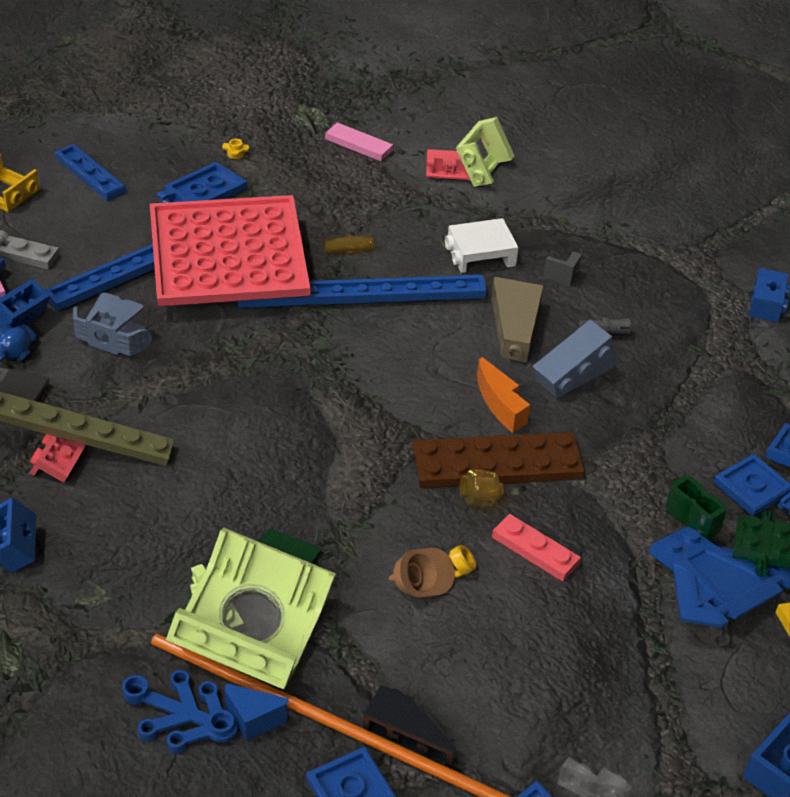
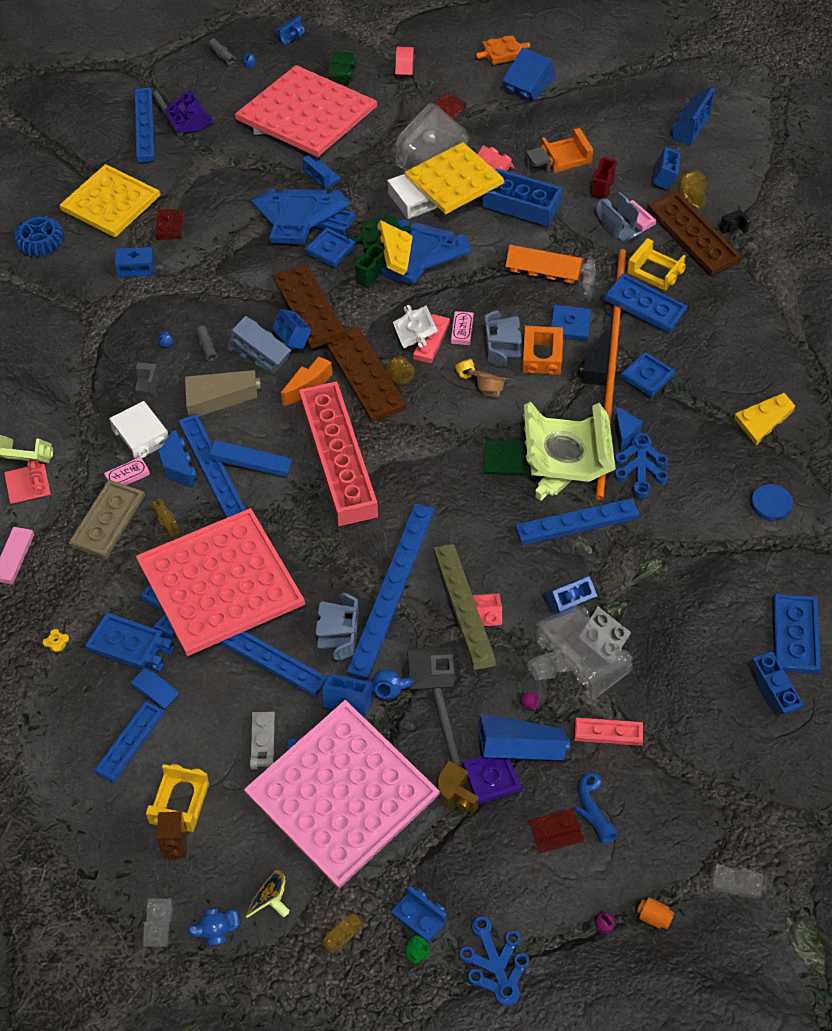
camera: 105 degrees left, 10 degrees up
none -> dark tan tile [69,480,145,559]
none -> bright pink tile [104,457,150,485]
none -> blue slope [130,668,179,710]
none -> blue hinge [158,331,174,348]
none -> blue slope [158,430,197,488]
none -> blue tile [209,440,292,477]
none -> blue brick [272,309,312,349]
none -> reddish brown plate [273,264,346,348]
none -> coral brick [299,381,378,526]
none -> blue plate [347,503,435,680]
none -> yellow wing [377,220,413,275]
none -> white plate [393,305,438,348]
none -> bright pink tile [451,311,474,345]
none -> sand blue piece [484,310,522,366]
none -> orange wedge [505,245,584,283]
none -> blue plate [515,498,639,545]
none -> orange panel [523,326,563,375]
none -> blue plate [551,305,592,341]

